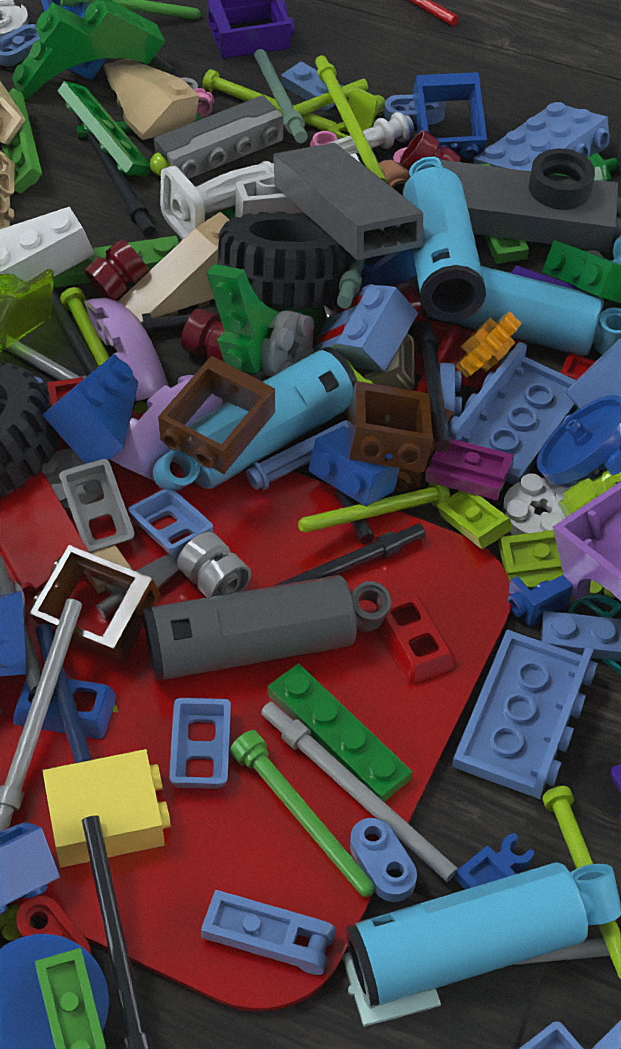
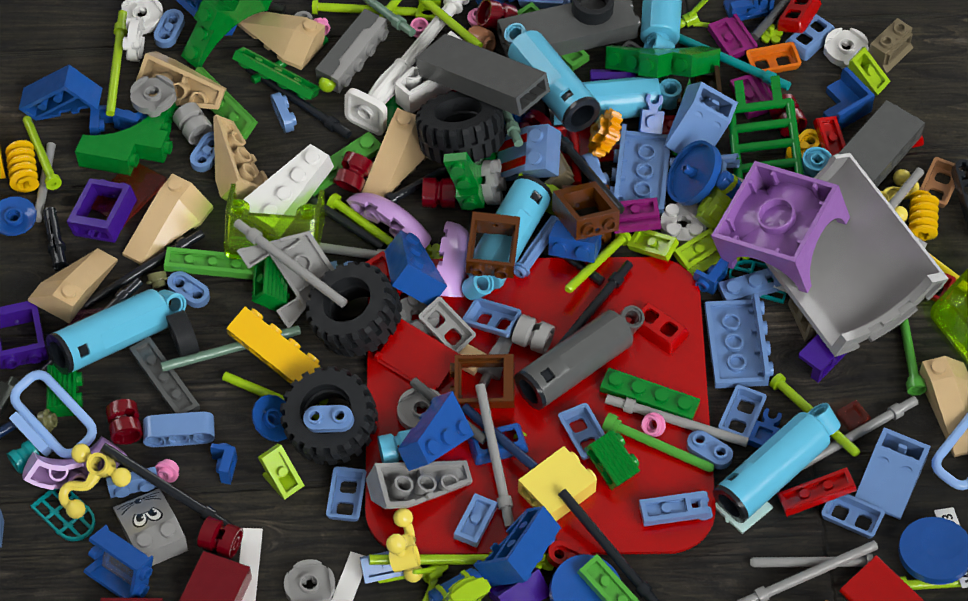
camera: 25 degrees left, 5 degrees up
none -> medium blue plate [270,92,297,133]
none -> green brick [584,429,640,490]
none -> plate [638,94,665,134]
none -> bright pink plate [641,412,666,437]
none -> medium blue piece [718,385,767,438]
none -> red tile [777,467,857,517]

